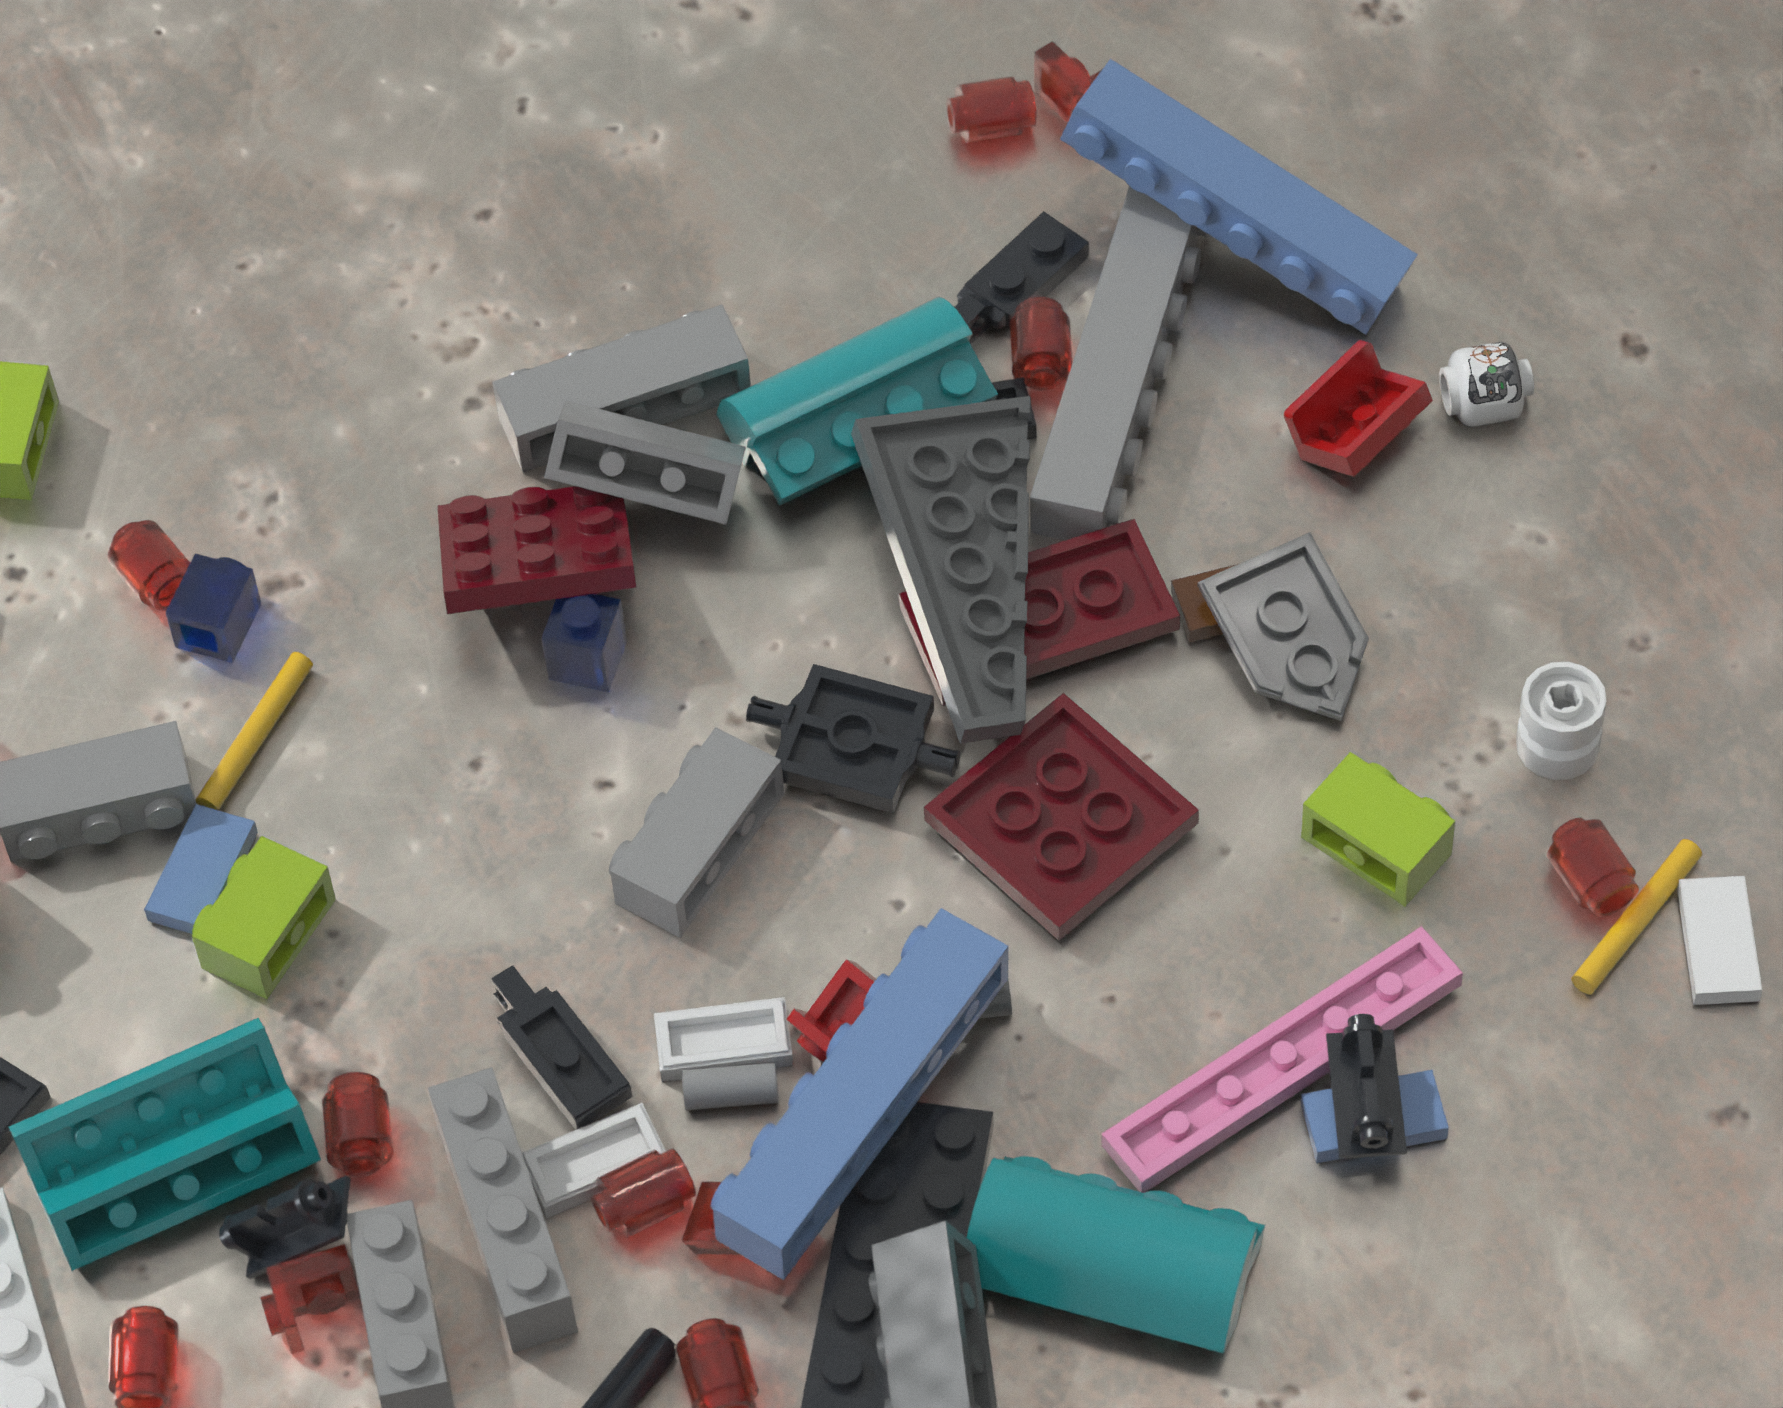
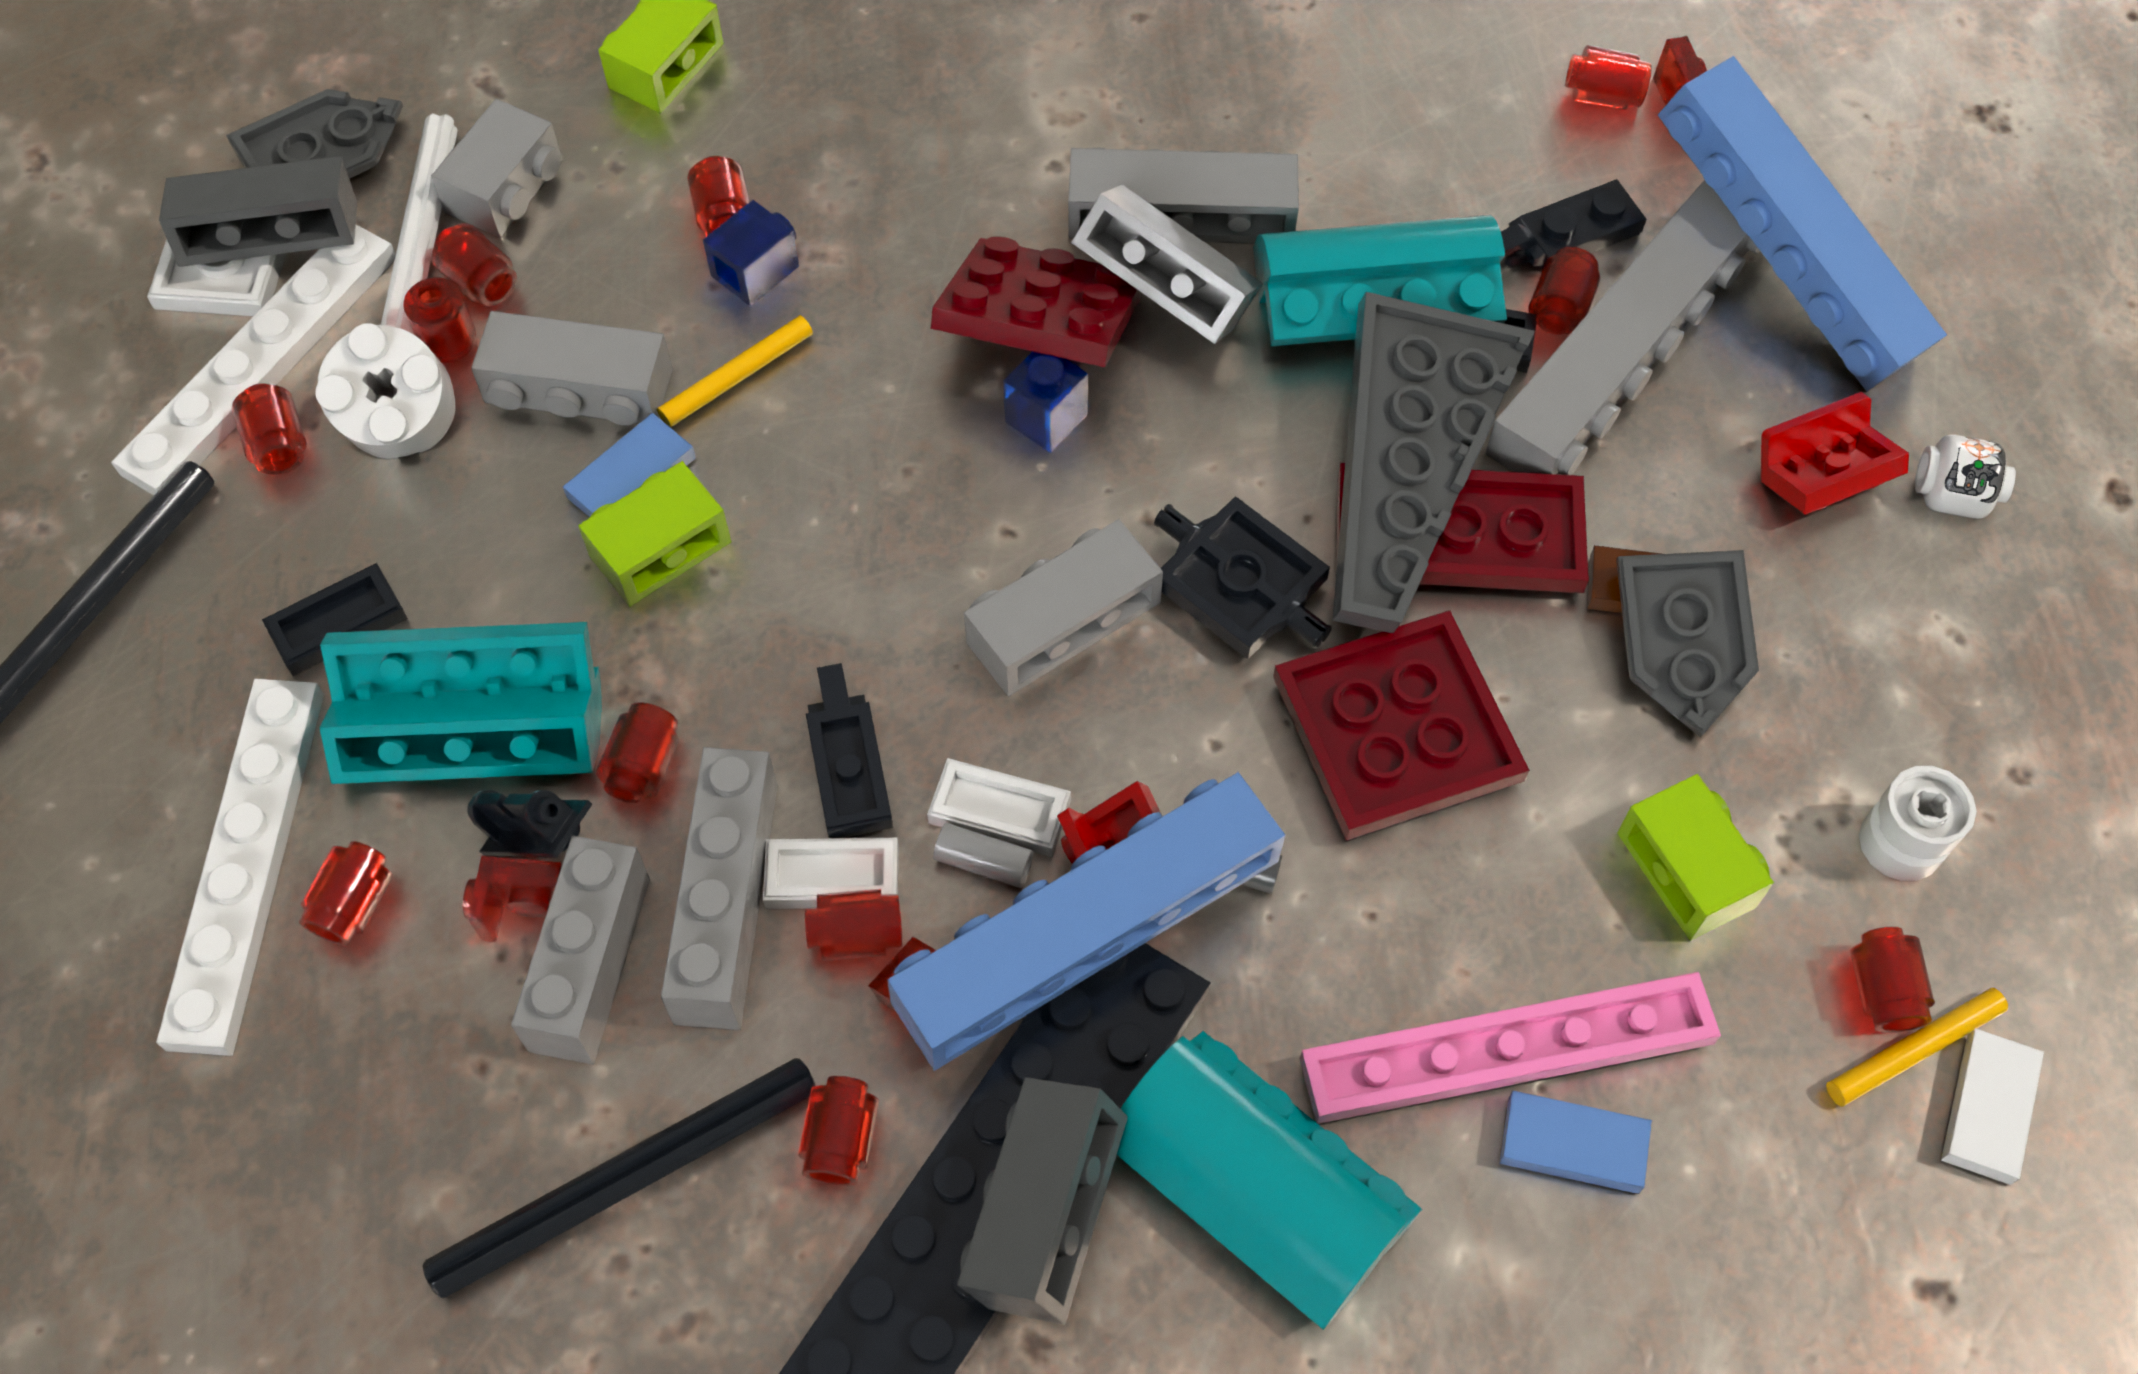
camera: 20 degrees right, 5 degrees up
black hinge [1326,1014,1407,1159] -> none

